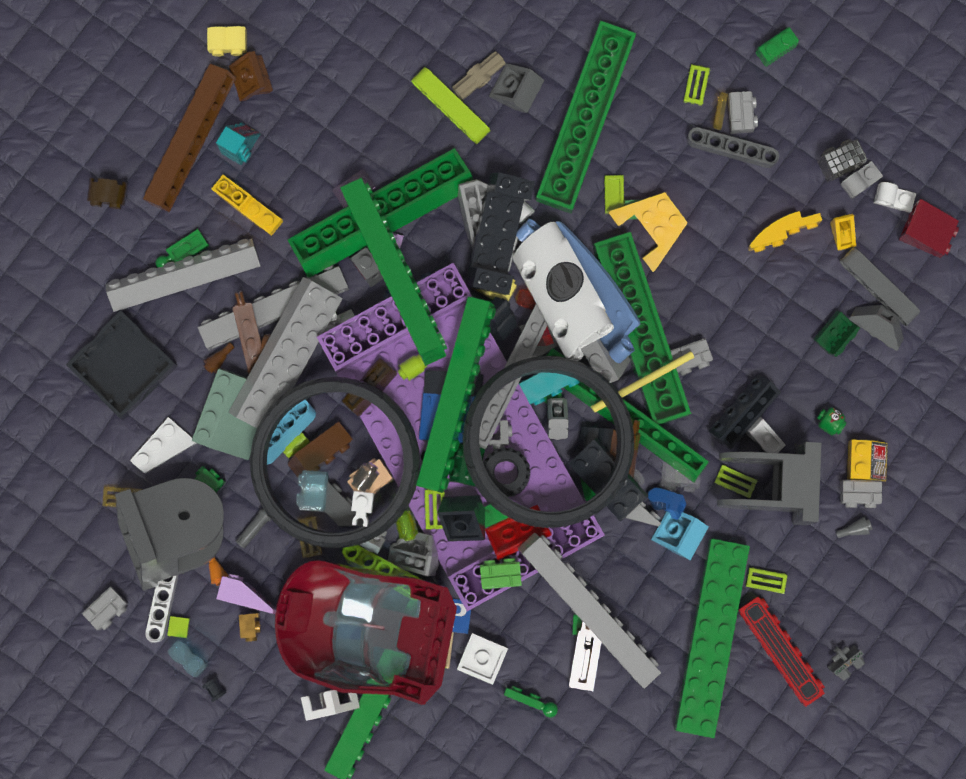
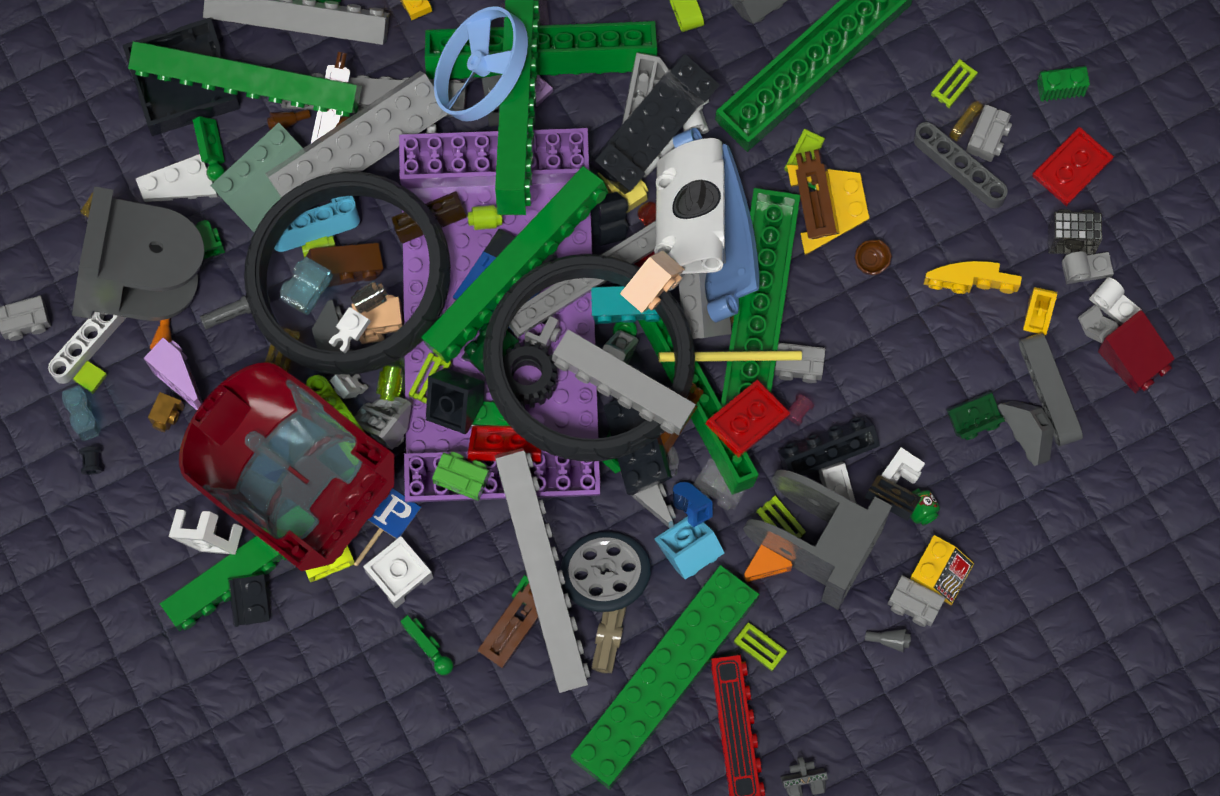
camera: 30 degrees right, 10 degrees down
none -> green brick [128,41,362,117]
none -> green plate [193,116,225,182]
none -> black plate [228,573,270,627]
none -> light blue piece [434,6,528,121]
none -> light grey brick [552,330,696,435]
none -> wedge [560,531,651,612]
none -> dark tan piece [592,607,626,674]
none -> light nougat brick [620,251,685,313]
none -> red tile [706,380,790,458]
none -> orange slope [744,544,792,583]
none -> clear pink bush [787,394,814,425]
none -> reddish brown hinge [796,149,839,240]
none -> reddish brown hair [854,240,892,275]
none -> black plate [865,474,921,521]
none -> white panel [881,447,925,484]
none -> red tile [1032,127,1114,207]
none -> light grey bracket [1078,305,1119,343]

